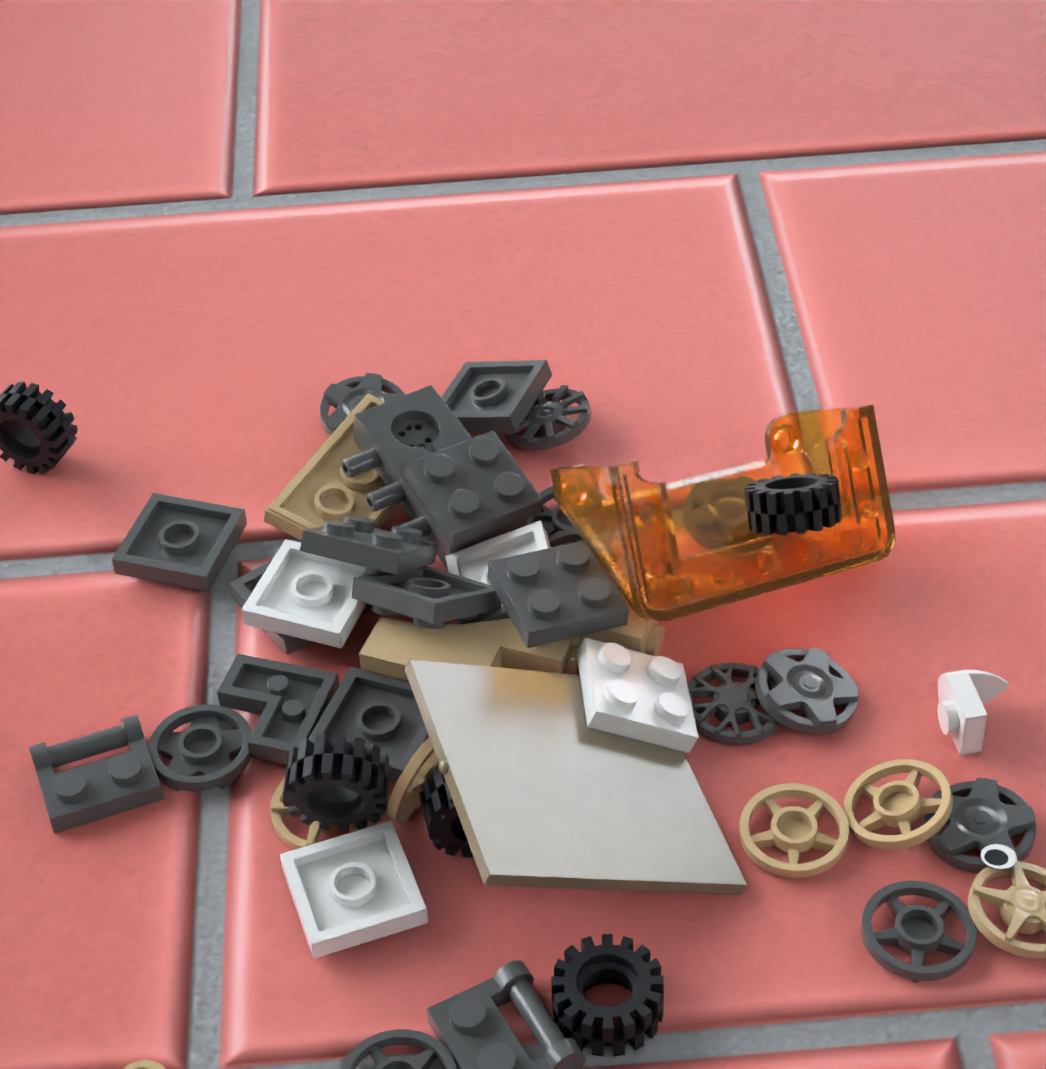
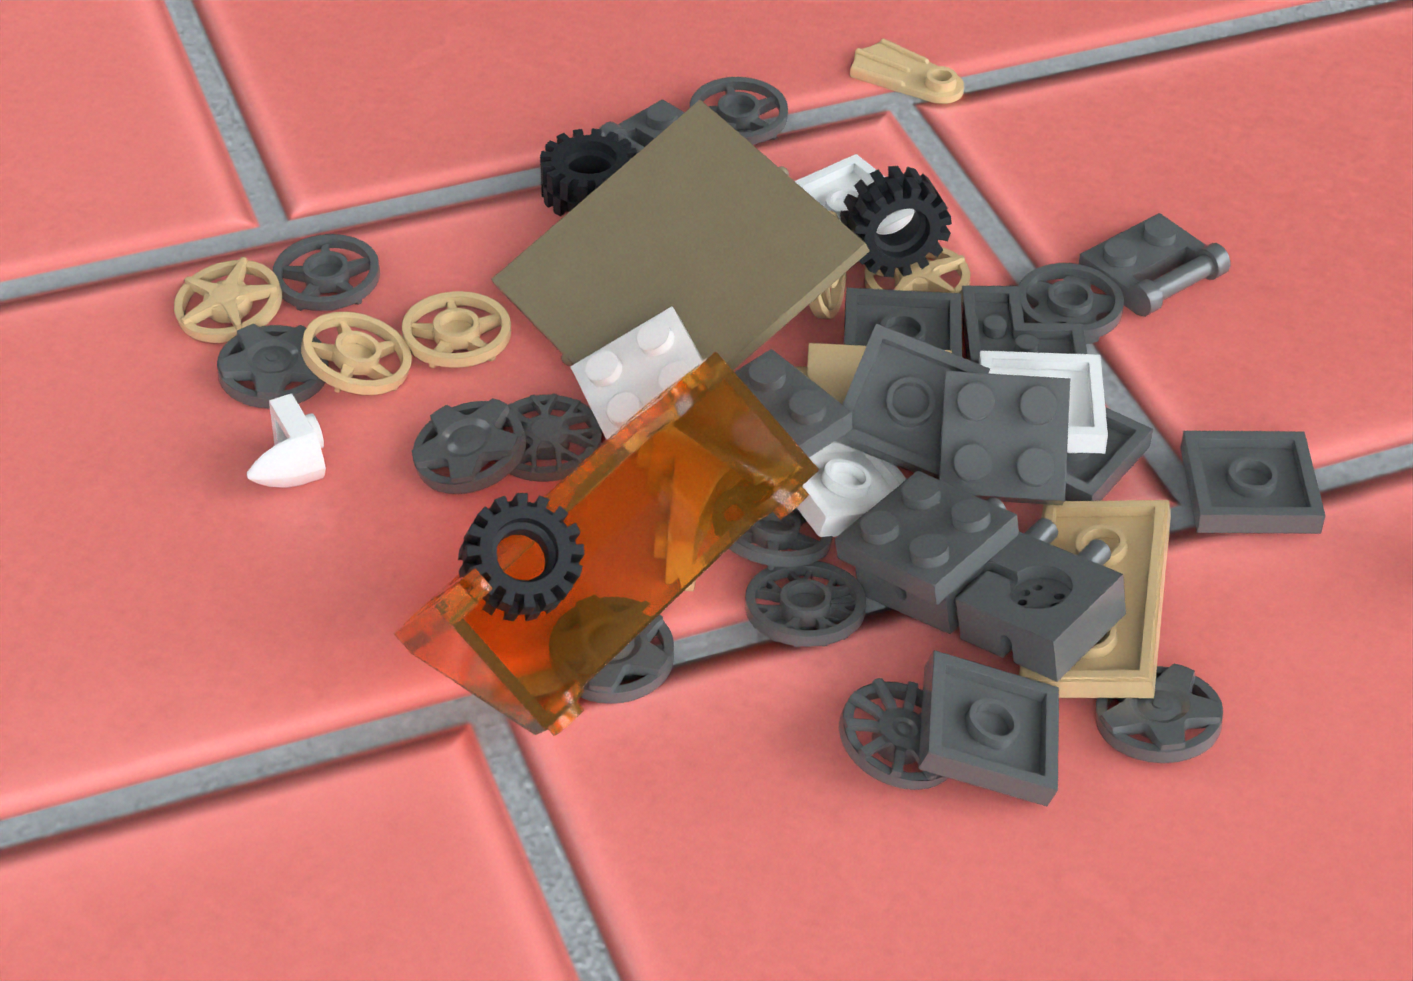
camera: 160 degrees right, 0 degrees up
sticker [981,844,1017,869] -> none

